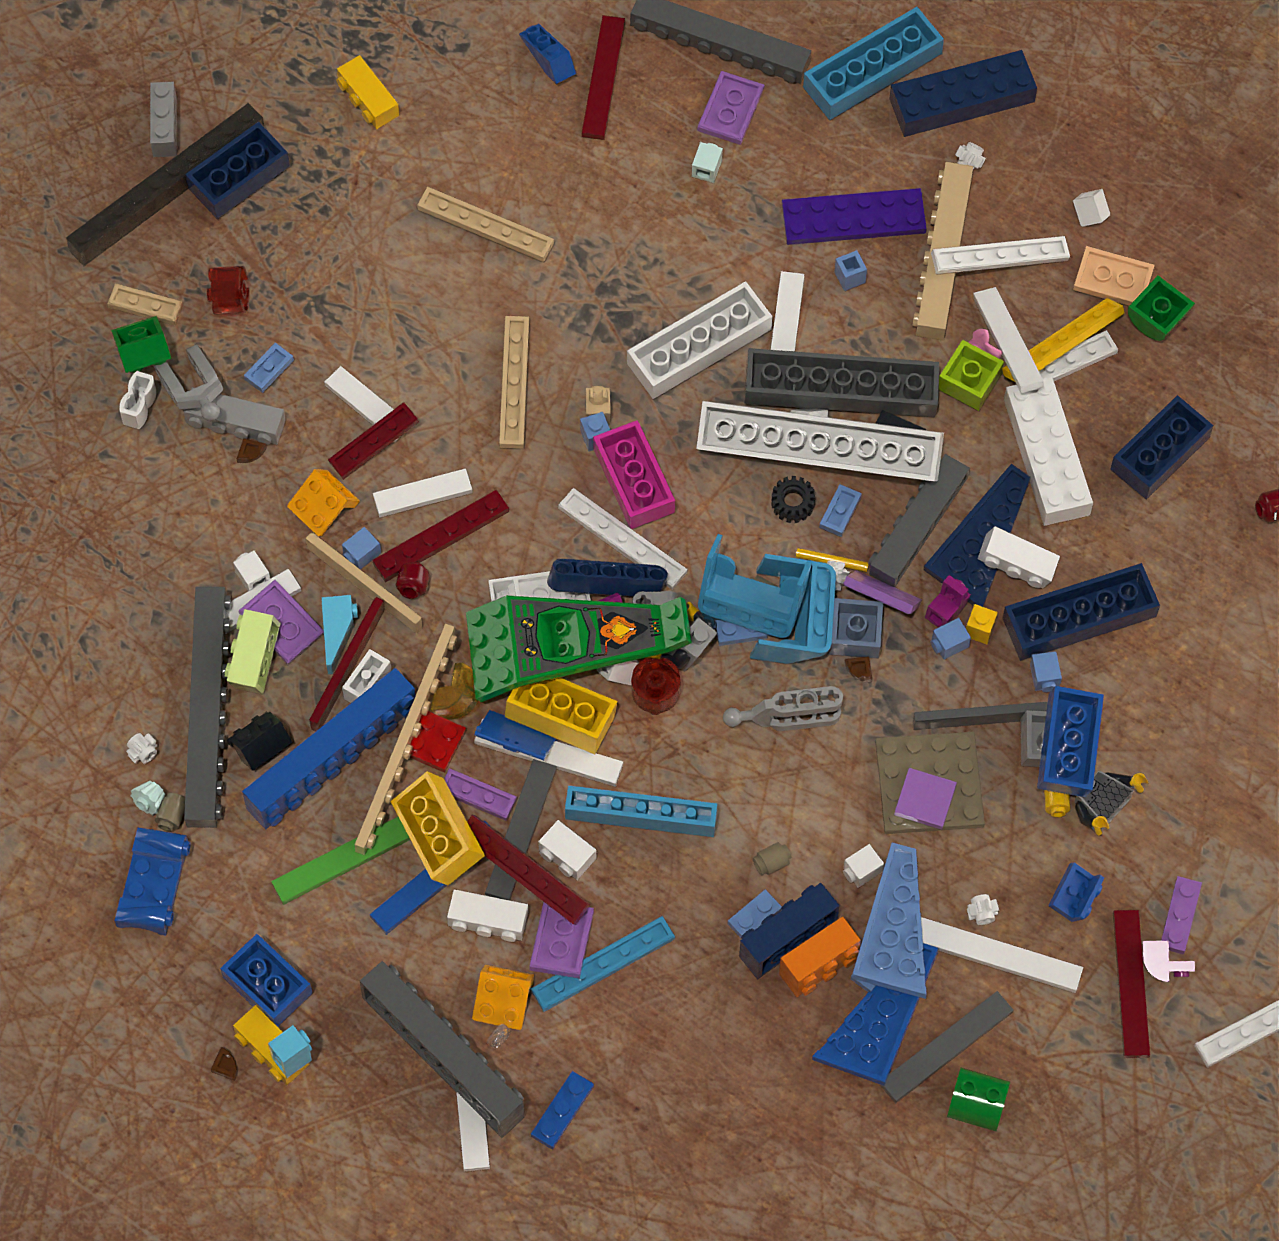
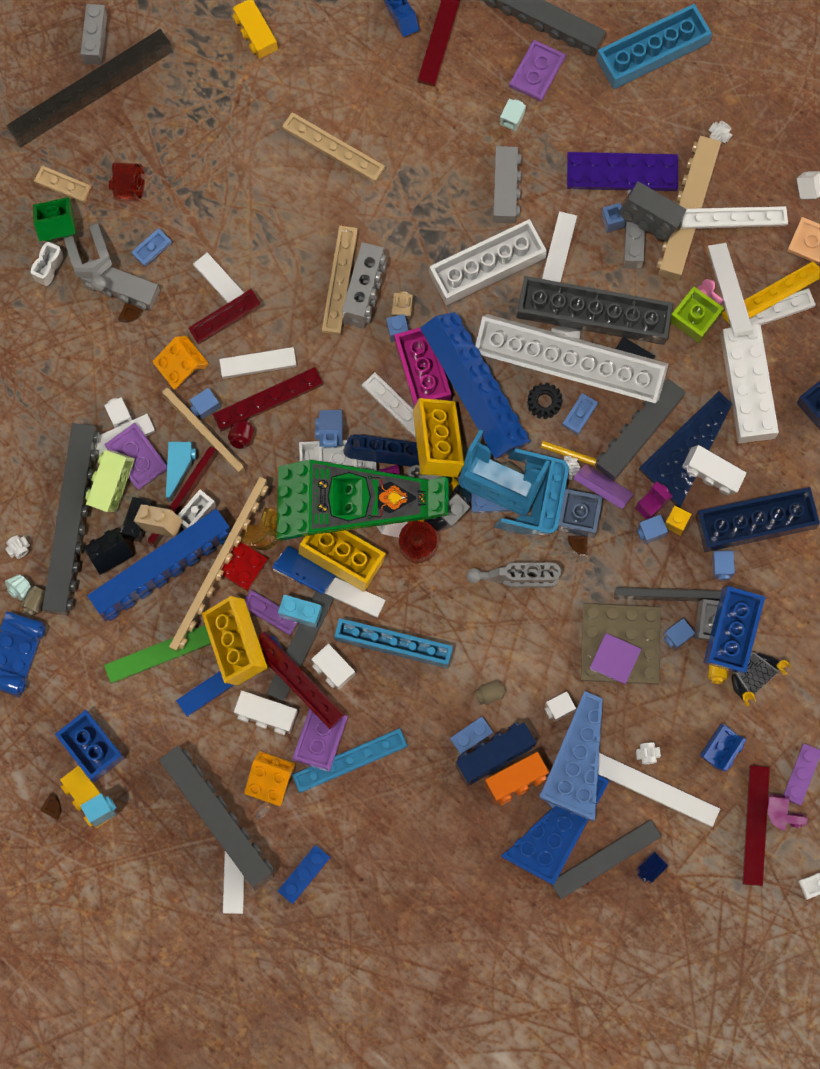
camera: 10 degrees right, 10 degrees up
dark blue brick [185,122,290,219] -> none
dark blue brick [889,50,1037,137] -> none
green brick [947,1067,1010,1131] -> none
none -> black brick [120,497,152,543]
none -> tan brick [134,504,183,537]
none -> medium azure brick [278,595,322,628]
none -> medium blue brick [315,410,343,448]
none -> light grey brick [342,242,387,329]
none -> yellow brick [413,398,464,477]
none -> blue brick [420,312,530,459]
none -> light grey brick [493,146,521,223]
none -> dark grey brick [618,182,687,241]
none -> light grey brick [623,190,645,269]
none -> clear blue brick [636,852,669,884]
none -> medium blue brick [663,618,696,651]

